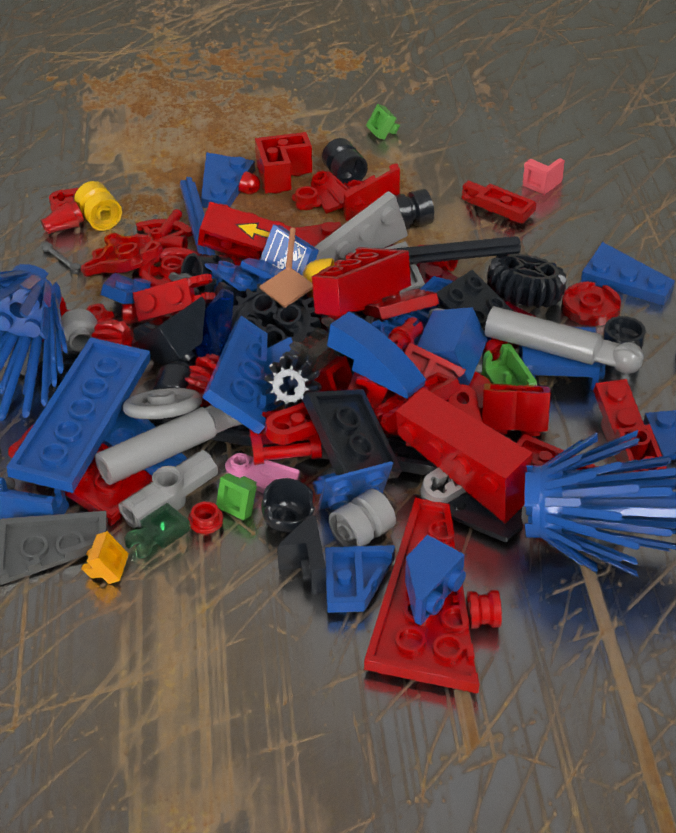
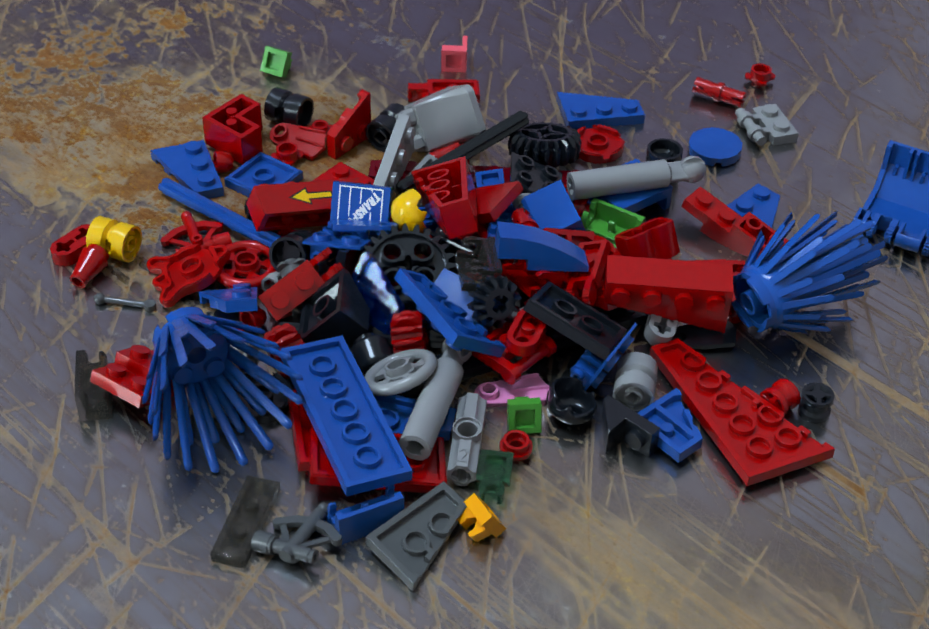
camera: 40 degrees left, 0 degrees up
nougat piece [259,228,313,308] -> none
blue slope [405,535,466,625] -> none
none -> blue tile [224,152,303,197]
none -> light grey hips [395,84,486,152]
none -> black wheel [798,382,835,423]

